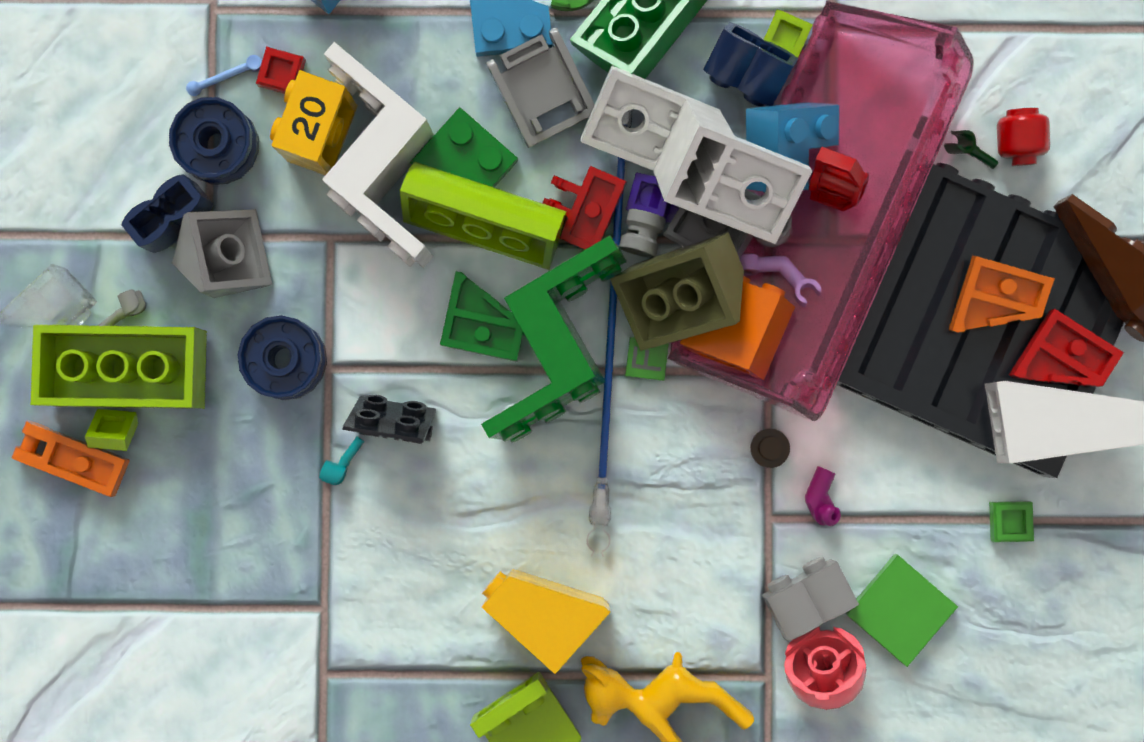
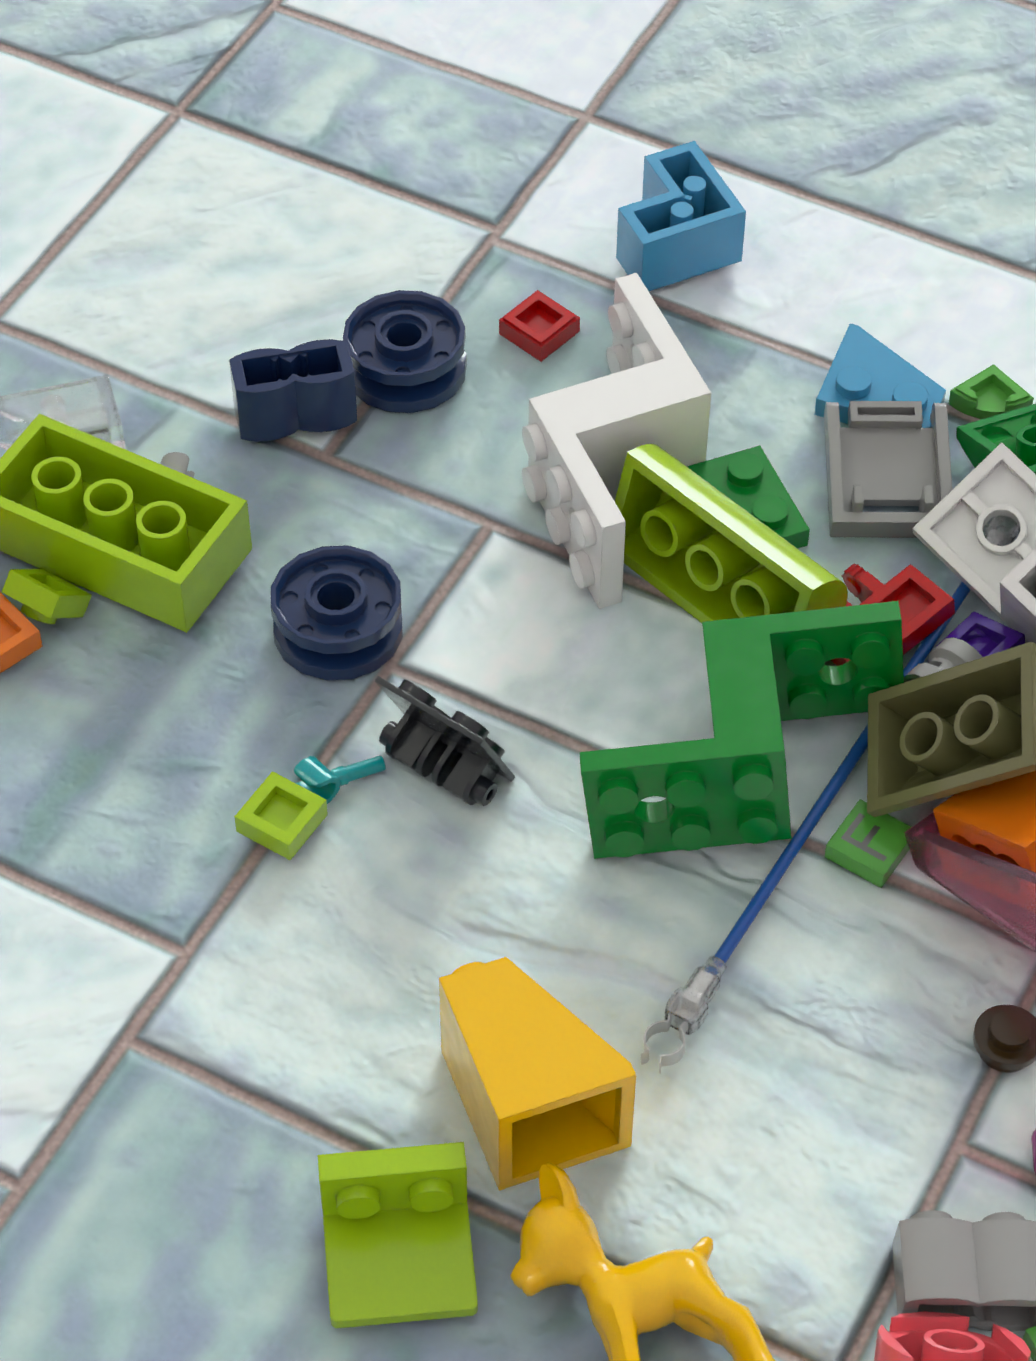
camera: 25 degrees right, 35 degrees down
light grey slope [172,209,272,298] -> none
light blue hinge [186,55,262,96] -> none
yellow brick [270,70,358,175] -> none
green wing [440,271,524,362] -> none
none -> lime plate [234,771,328,860]

